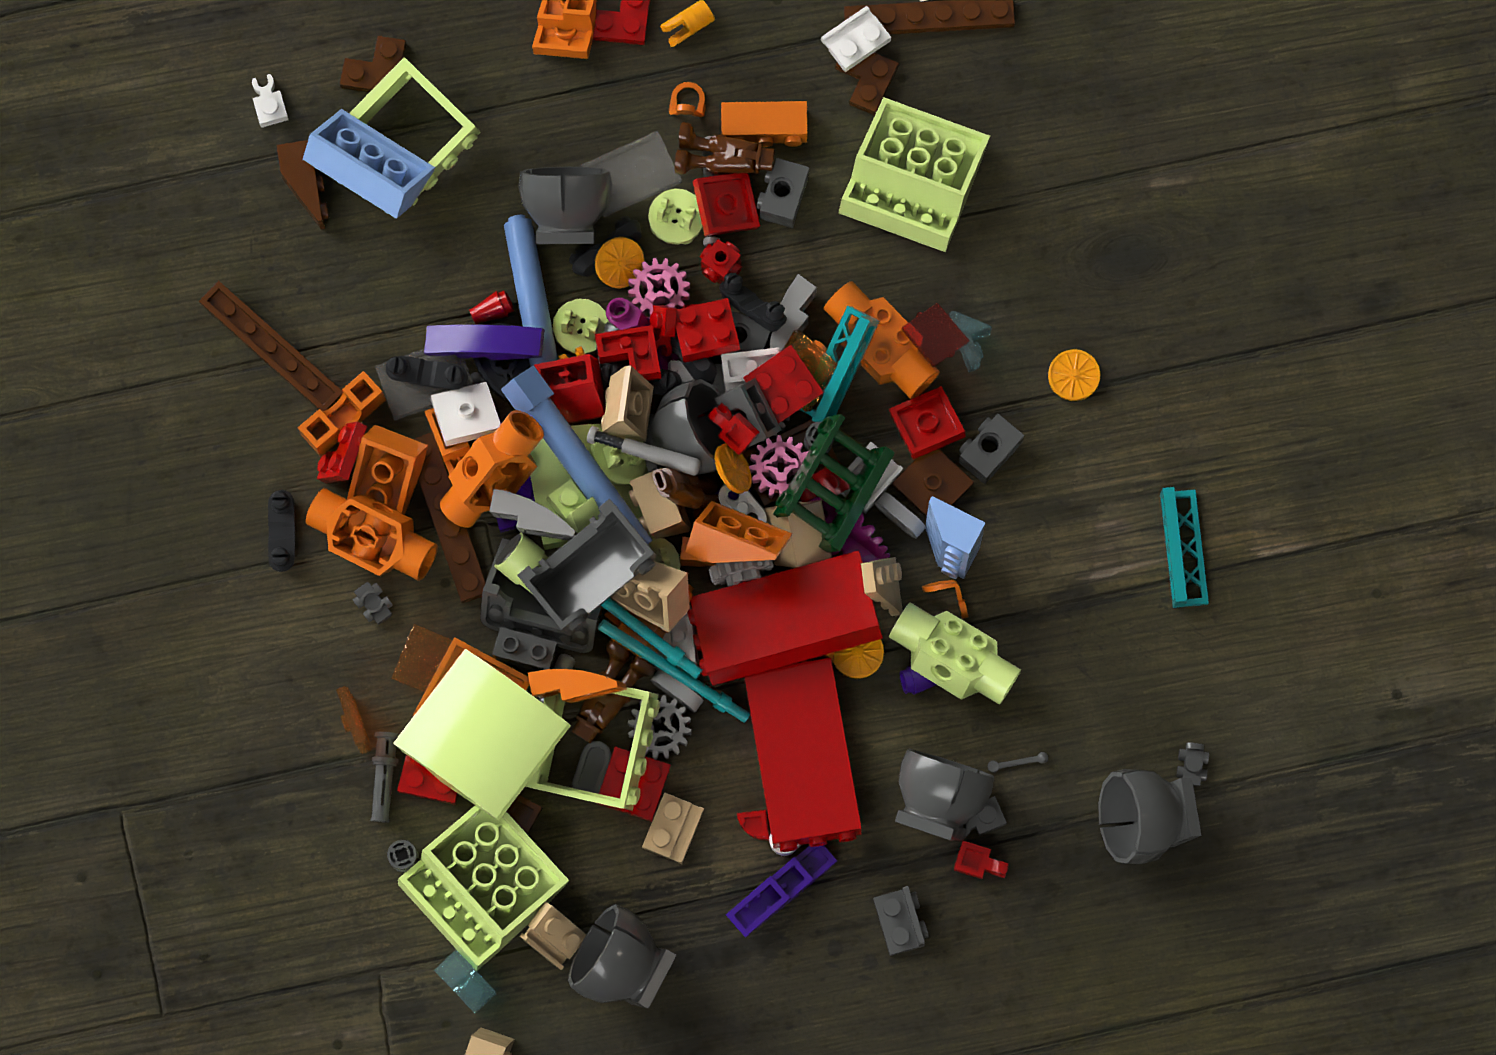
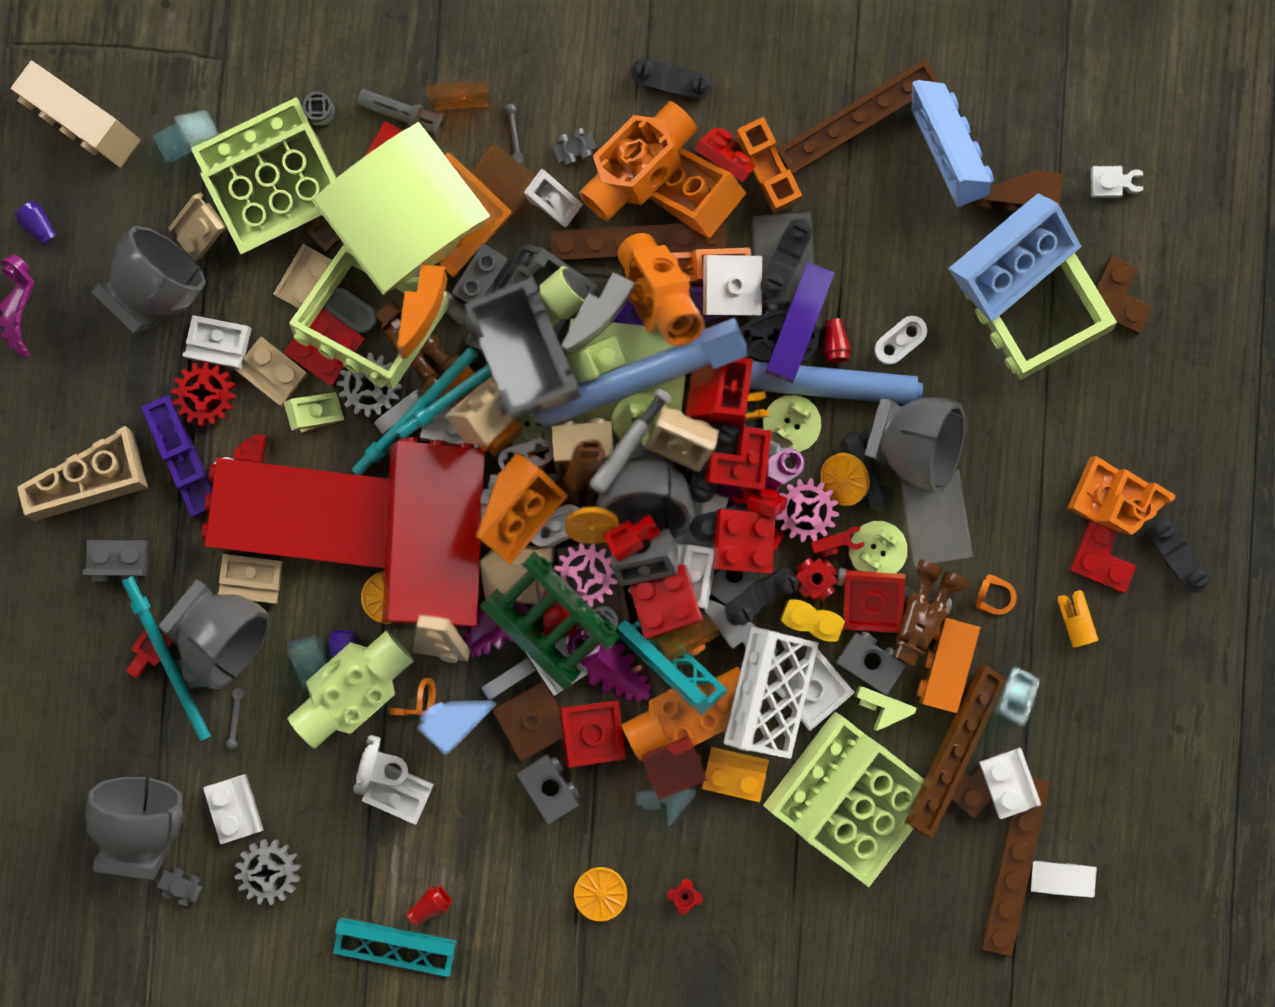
camera: 105 degrees right, 10 degrees up
none -> tan wedge [17,426,148,521]
none -> teal bar [122,576,211,741]
none -> red gear [171,362,237,426]
none -> white plate [183,315,251,370]
none -> white plate [203,774,263,844]
none -> tan plate [218,554,283,604]
none -> light grey gear [235,839,301,905]
none -> tan plate [273,244,332,309]
none -> yellowish green slope [284,392,344,432]
none -> clear light blue slope [287,635,328,690]
none -> white tile [353,735,408,795]
none -> white plate [362,764,434,825]
none -> red cone [407,885,452,926]
none -> light grey beam [498,438,554,470]
none -> dark grey hinge [505,104,524,164]
none -> white slope [524,169,583,228]
none -> magenta plant [566,629,651,702]
none -> red plate [667,879,703,915]
none -> light orange plate [702,746,769,802]
none -> white fence [724,627,819,759]
none -> white plate [775,649,855,731]
none -> yellow brick [780,600,845,642]
none -> red plate [811,527,865,557]
none -> yellowish green slope [854,685,917,731]
none -> white plate [874,316,927,365]
none -> reddish brown plate [904,665,1008,838]
none -> light blue slope [911,80,994,207]
none -> clear light blue slope [994,666,1041,726]

